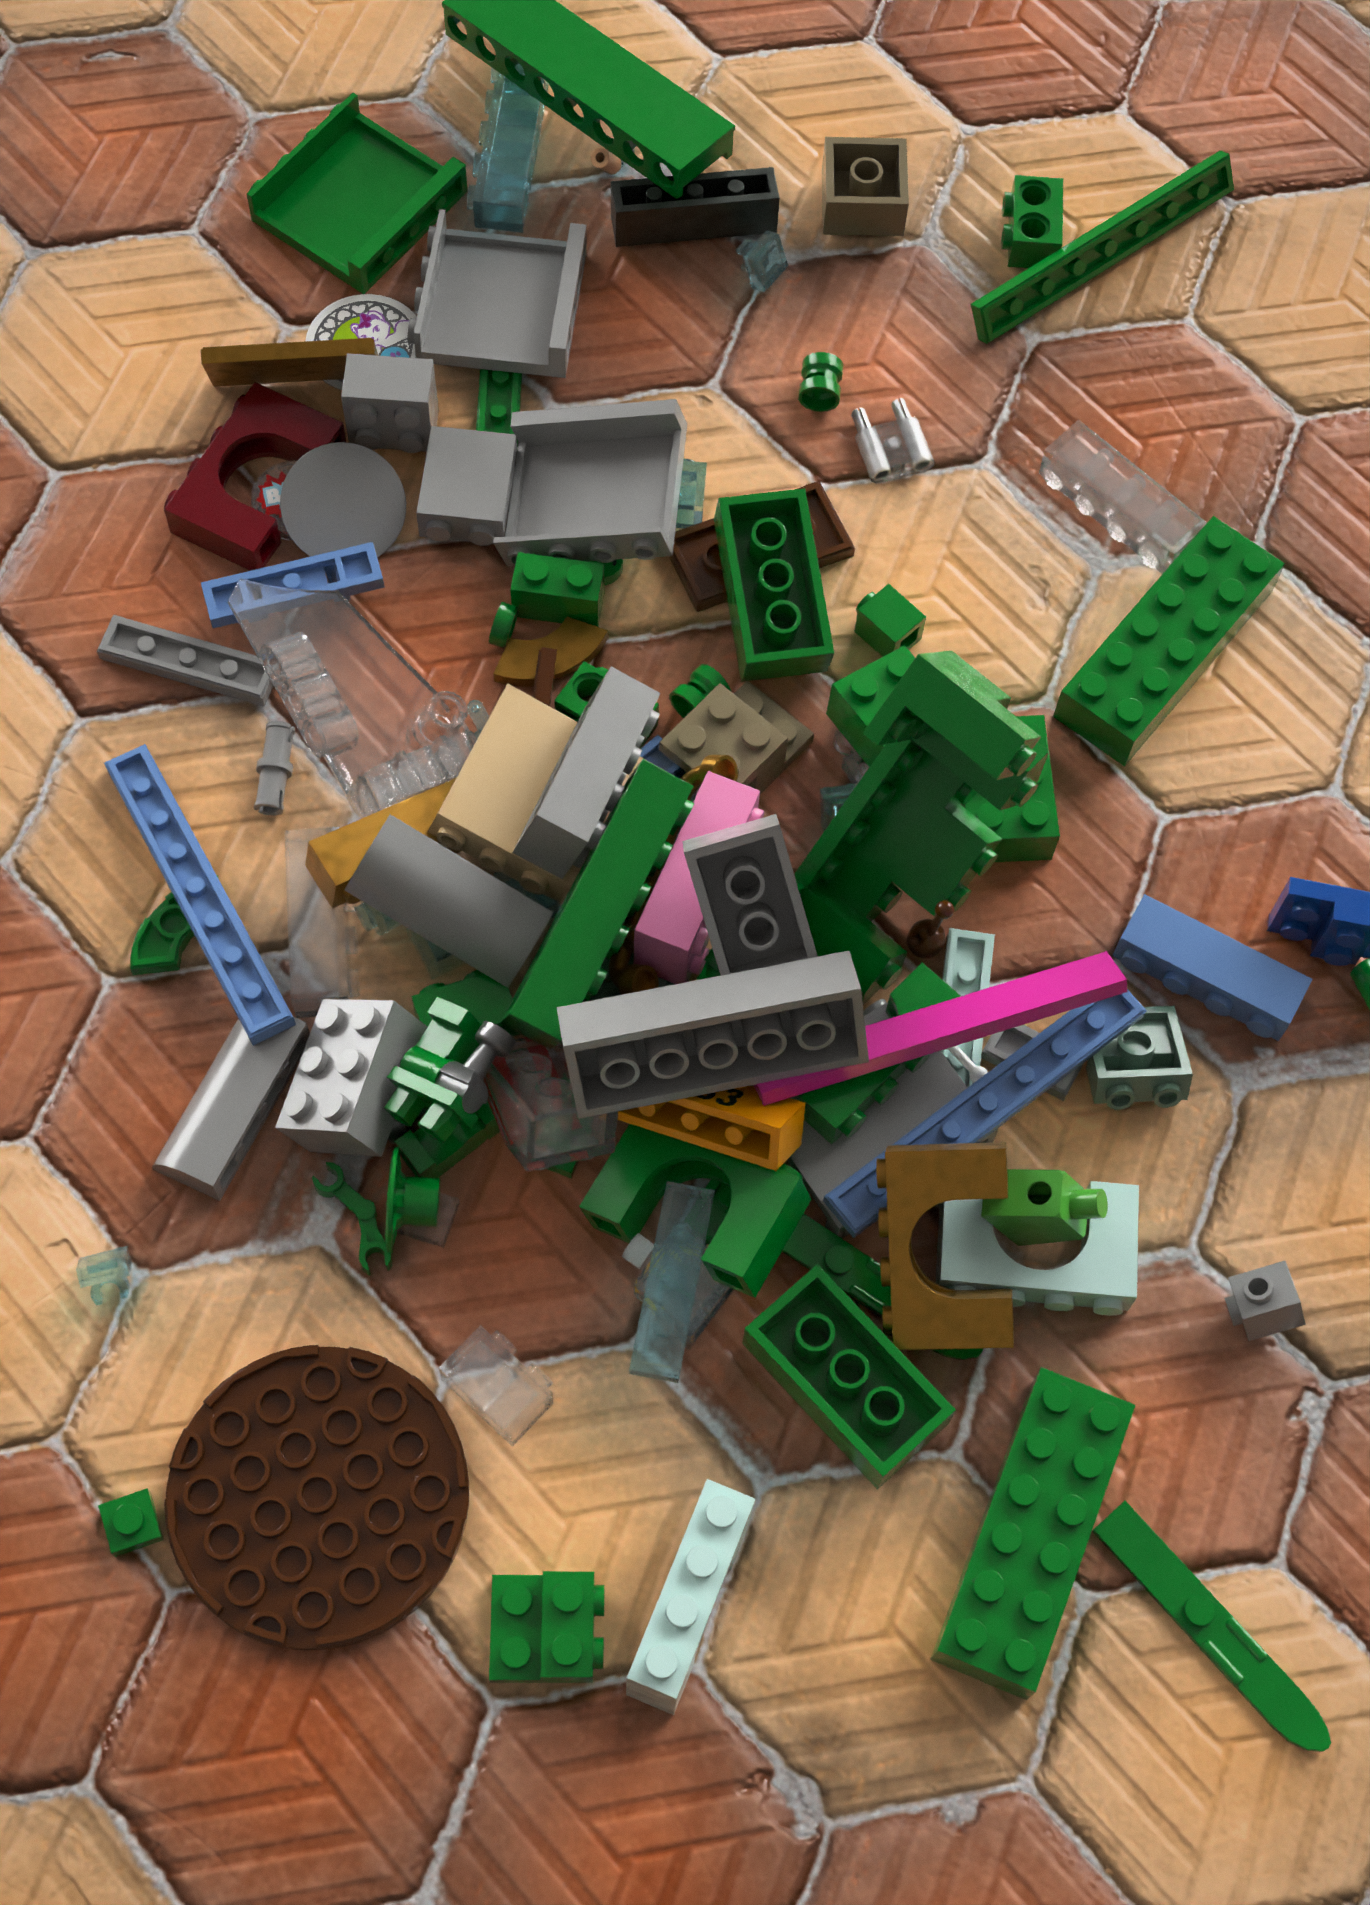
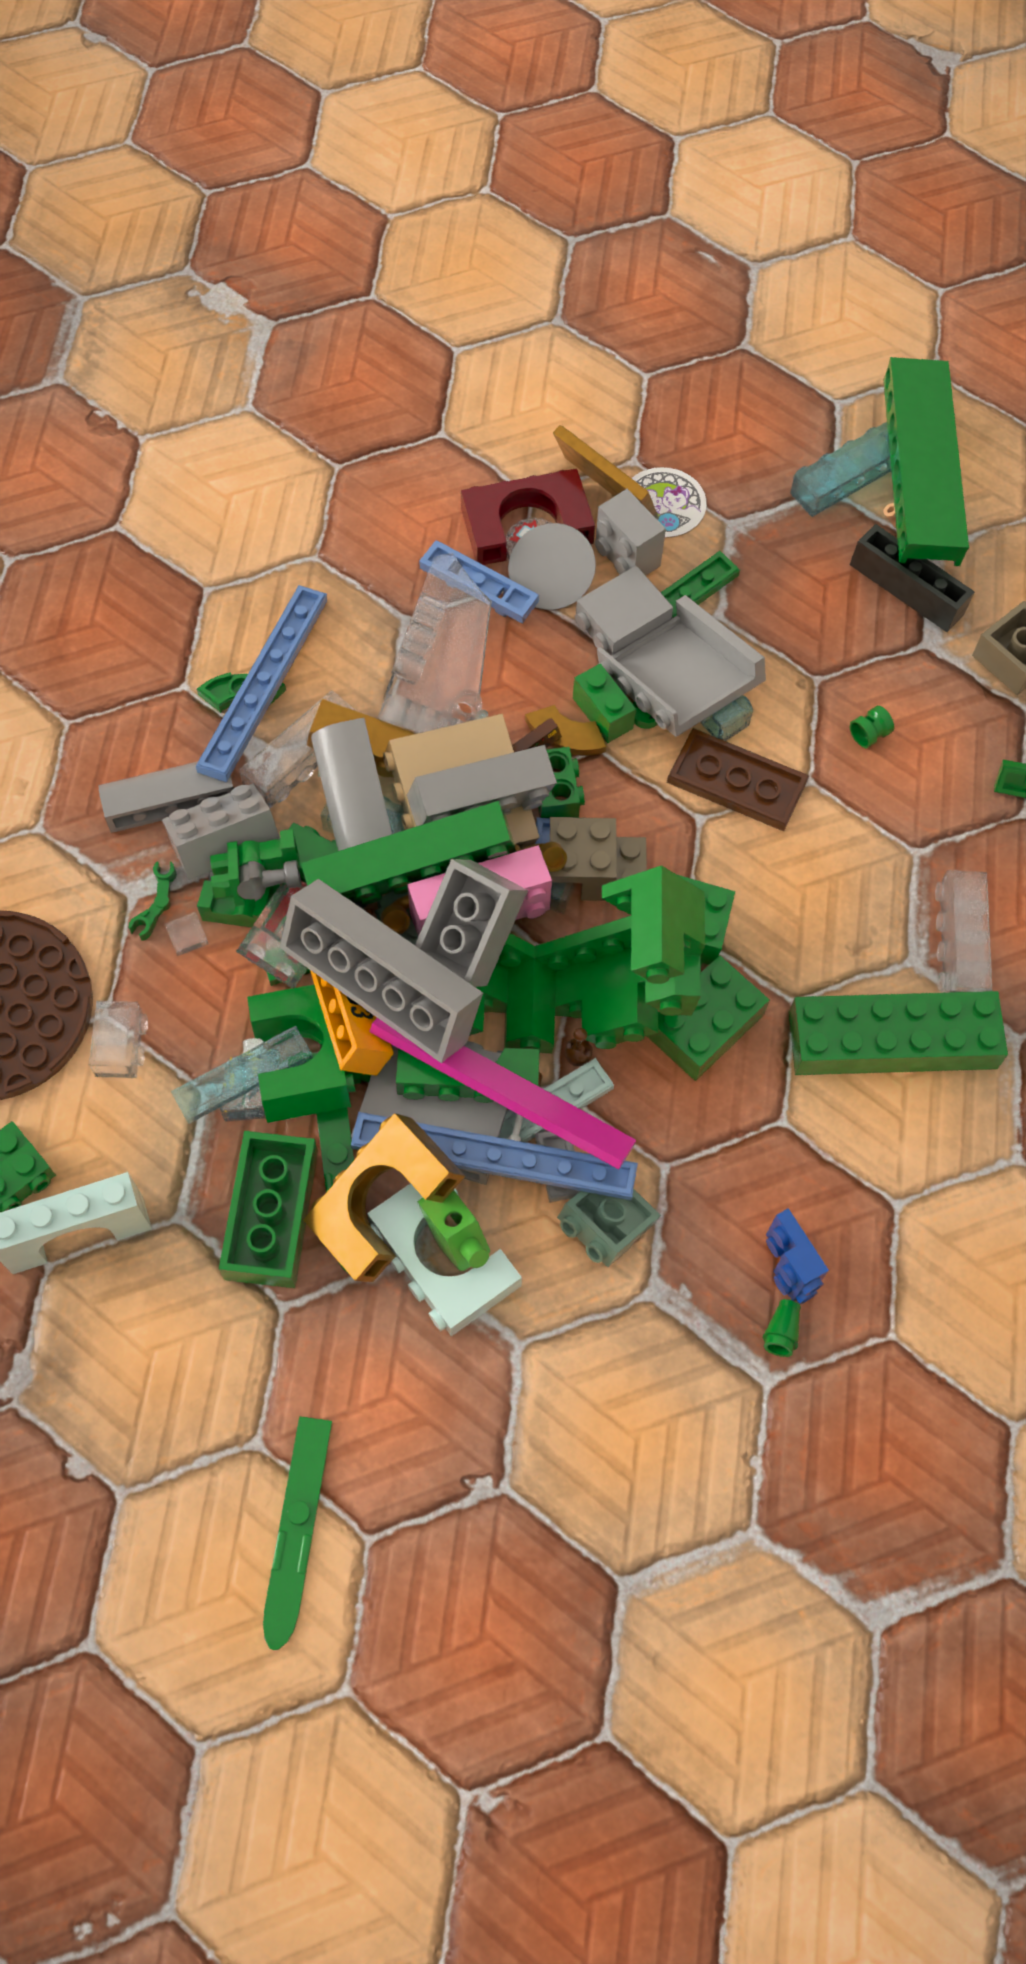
camera: 50 degrees right, 0 degrees up
clear light blue tile [76,1246,132,1305] -> none
light grey tile [97,615,280,706] -> none
green panel [247,93,468,294] -> none
light grey pin [254,721,295,815] -> none
green wheel [385,1147,440,1254] -> none
light grey panel [408,209,587,378] -> none
green tile [489,602,519,648] -> none
green wheel [669,664,731,719] -> none
green brick [714,488,834,682] -> none
clear light blue tile [736,230,788,292] -> none
clear piece [851,398,935,483] -> none
green brick [854,583,926,657] -> none
green brick [930,1367,1136,1700] -> none
medium blue brick [1113,894,1313,1041] -> none
light grey brick [1224,1261,1306,1341] -> none

